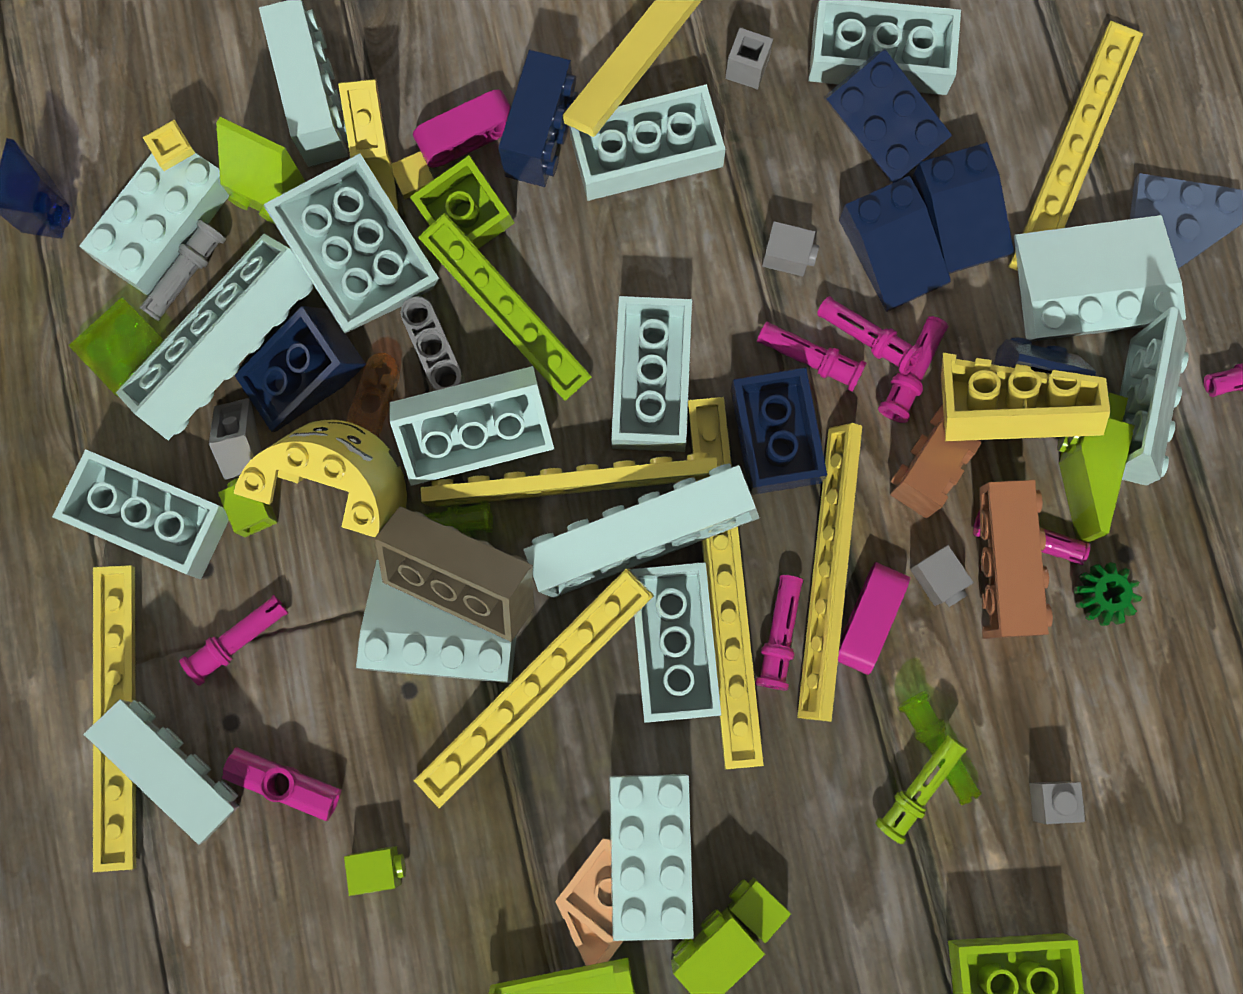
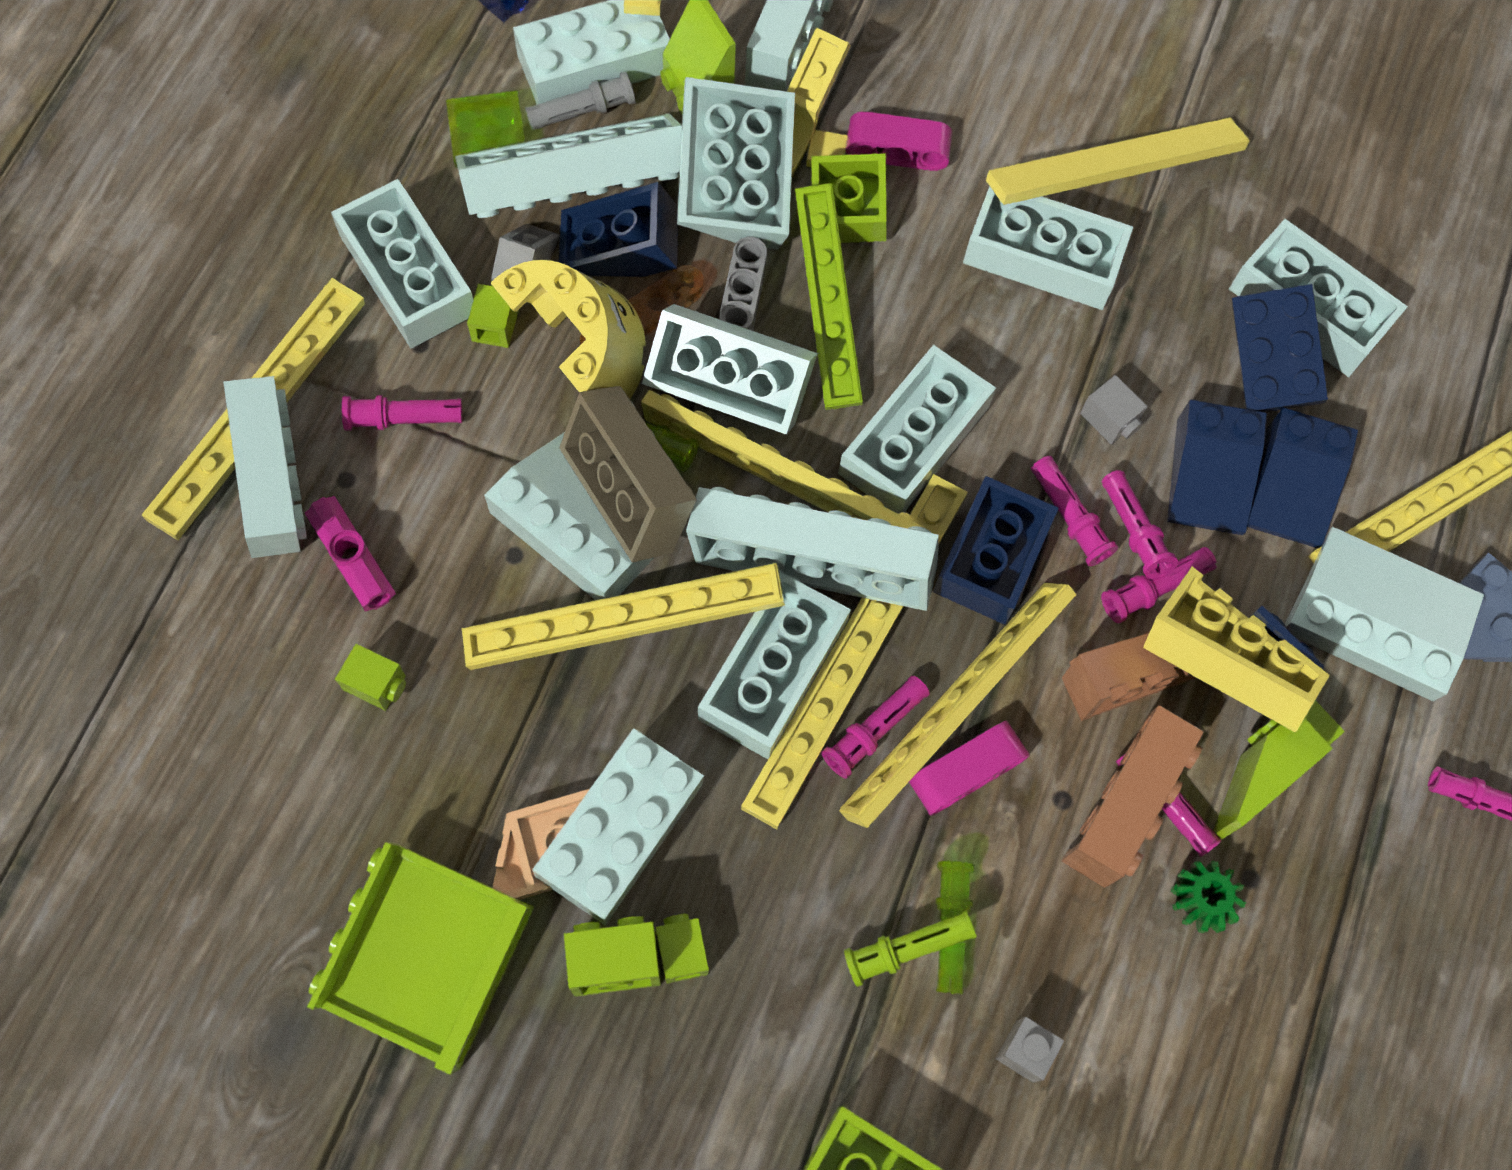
camera: 25 degrees right, 10 degrees down
dark blue brick [498,50,578,187] -> none
light grey brick [725,28,773,89] -> none
light grey brick [910,545,974,607] -> none
light aqua slope [1120,307,1189,486] -> none

